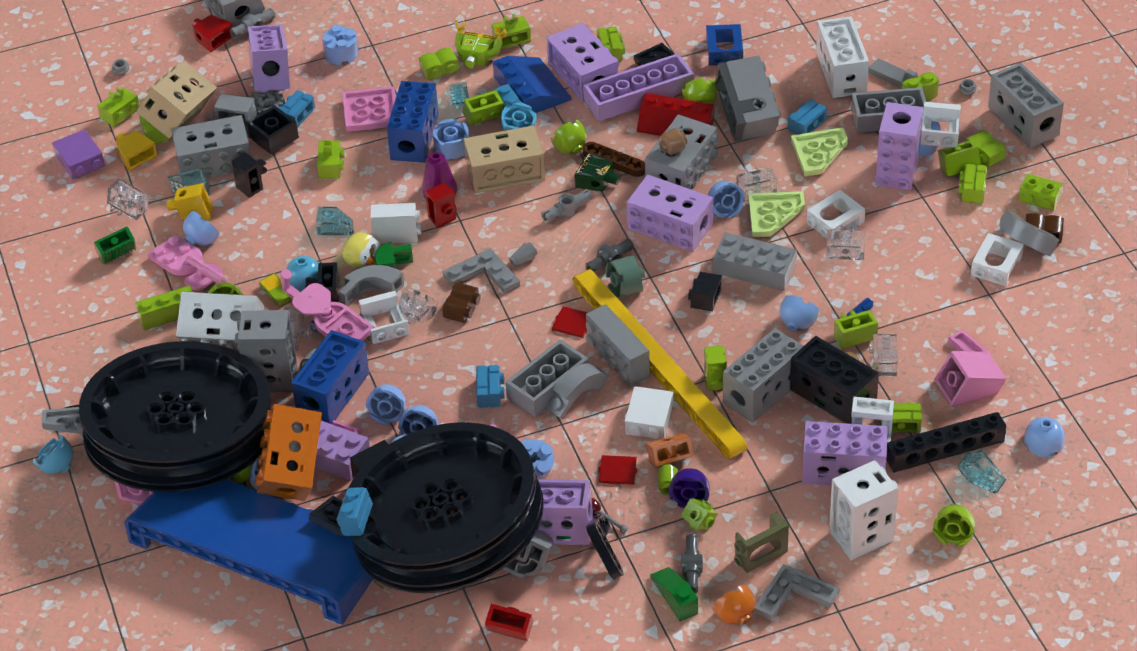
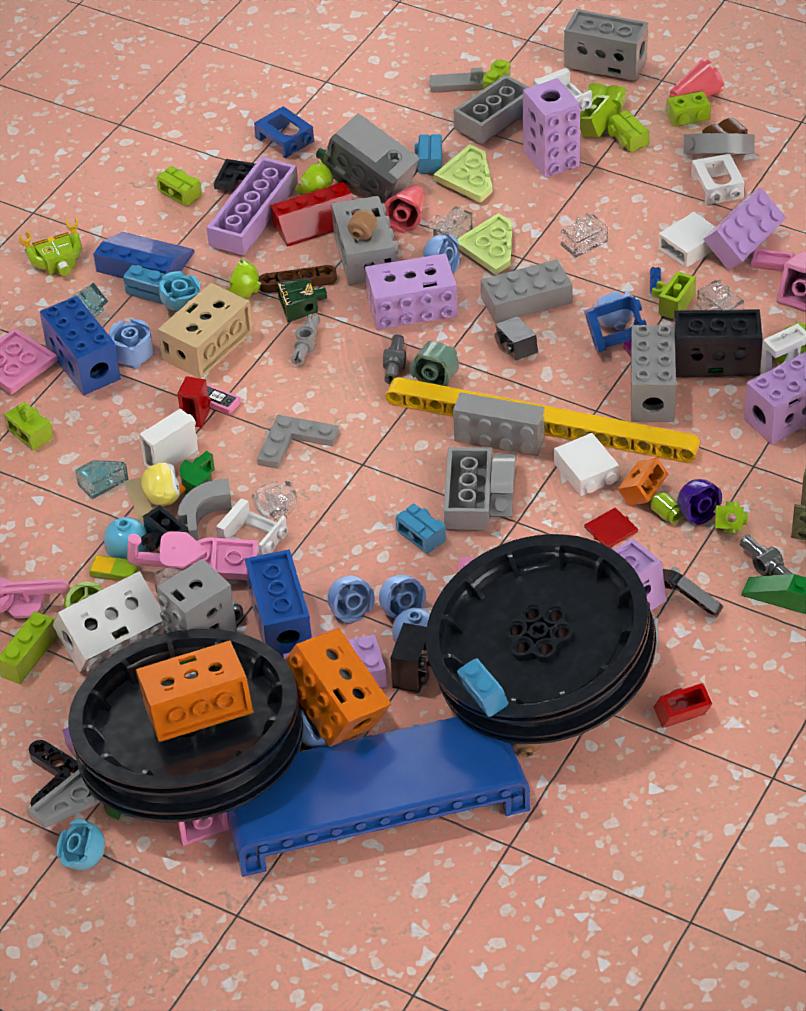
camera: 40 degrees left, 0 degrees up
black plate [309,496,345,537] -> none
lime brick [419,47,459,80] -> none
magenta cone [421,152,457,199] -> none
reddish brown brick [442,282,481,323] -> none
lime brick [463,90,503,126] -> none
lime brick [491,14,531,49] -> none
light grey cone [509,242,538,267] -> none
lavender piece [547,23,619,102] -> none
red piece [552,306,589,338] -> none
lime brick [704,345,727,391] -> none
white panel [807,190,865,242] -> none
white piece [816,16,869,98] -> none
light grey plate [959,79,977,95] -> none
none -> orange piece [136,641,254,742]
none -> tile [207,384,241,415]
none -> coral cone [384,185,425,233]
none -> blue panel [584,295,647,352]
none -> white brick [658,212,715,268]
none -> coral cone [669,58,724,98]
none -> lavender brick [703,187,786,270]

